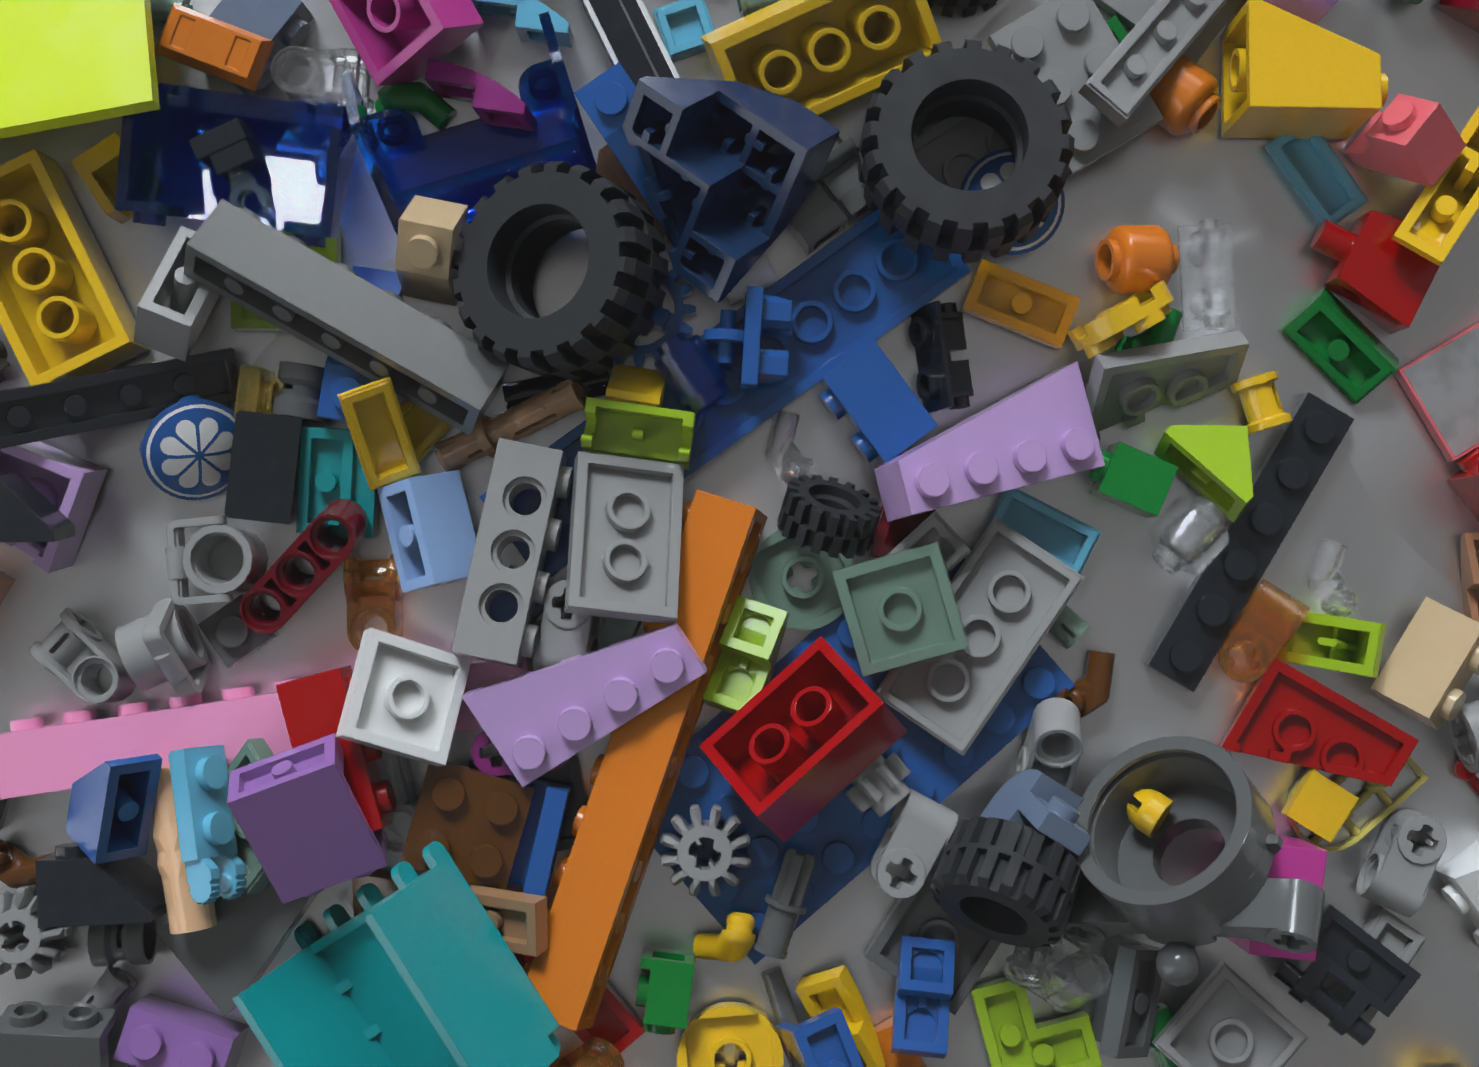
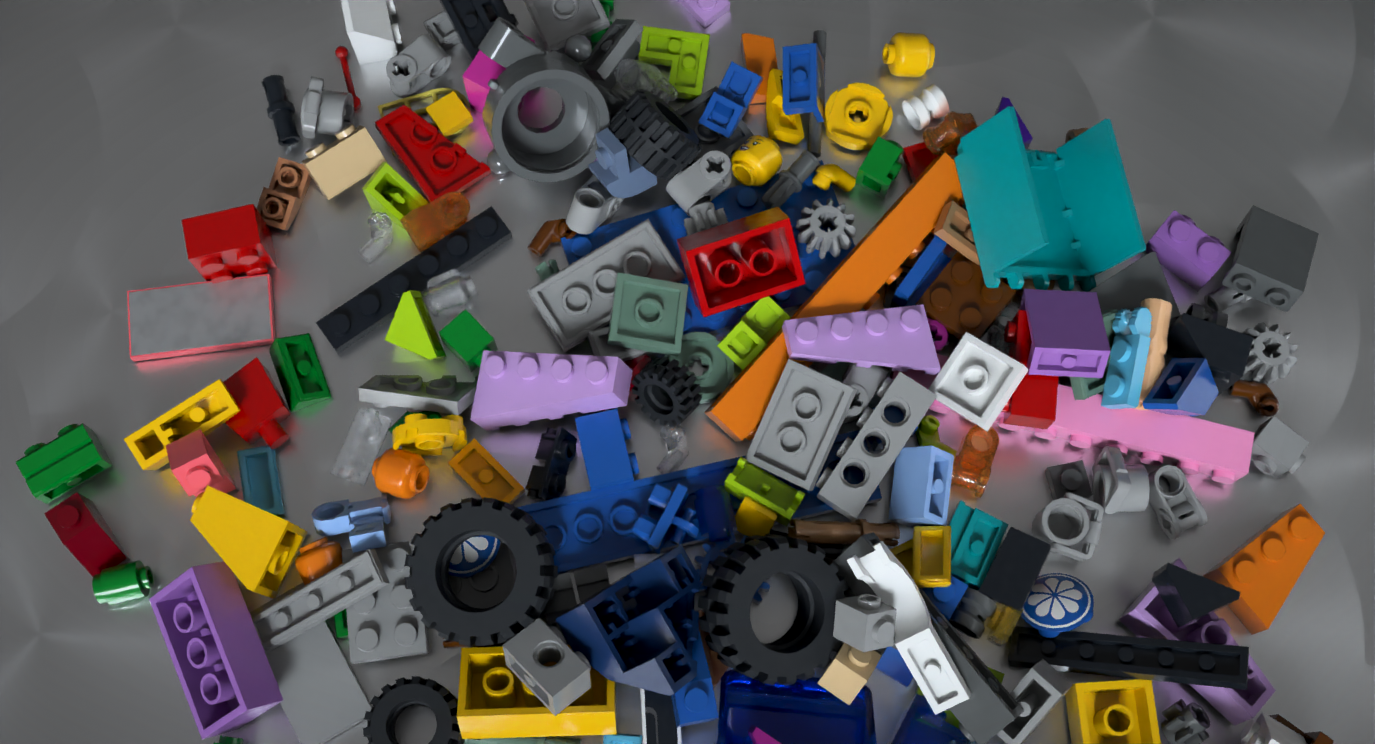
camera: 160 degrees left, 15 degrees down
dark red beam [239,499,369,634] -> none
medium azure tile [983,489,1102,574] -> none
yellow hinge [1126,789,1174,838] -> none
yellow bush [1230,370,1293,435] -> none
none -> light blue piece [311,493,391,553]
none -> light grey brick [502,618,591,716]
none -> yellow head [731,135,783,186]
none -> light grey brick [833,594,897,652]
none -> white piece [847,541,972,715]
none -> lime arm [916,415,957,457]

